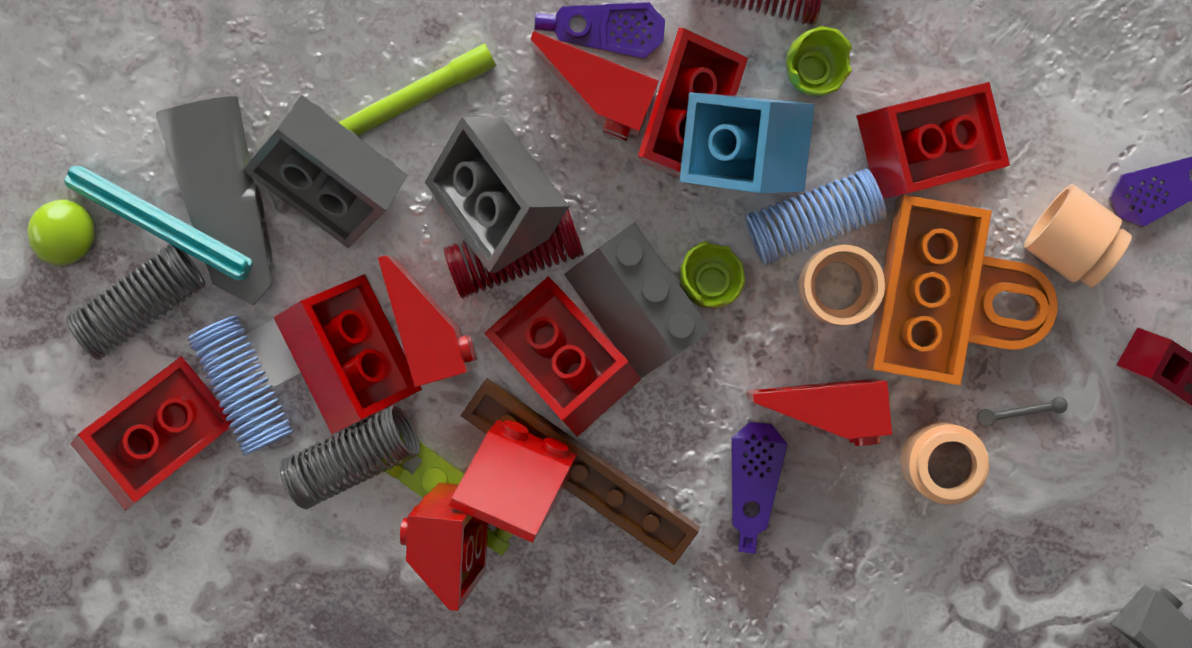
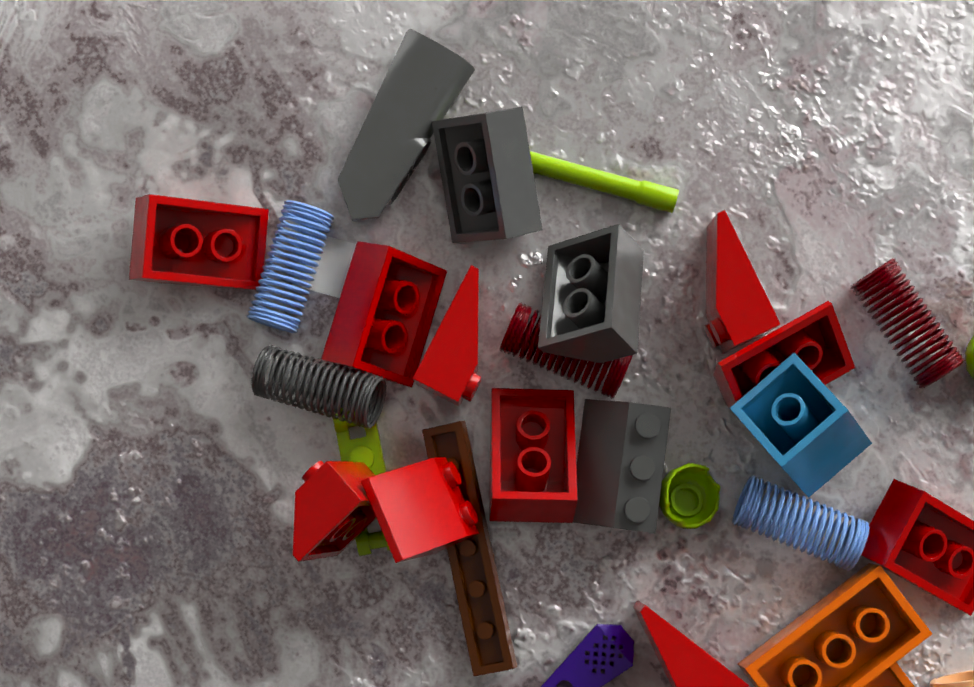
camera: 45 degrees right, 5 degrees down
lime hair [27,199,95,267] -> none
teal axle [64,166,253,280] -> none
dark grey piece [66,244,205,360] -> none
dark purple piece [534,2,665,59] -> none
lime hair [785,26,852,97] -> none
light nougat piece [798,245,885,325] -> none

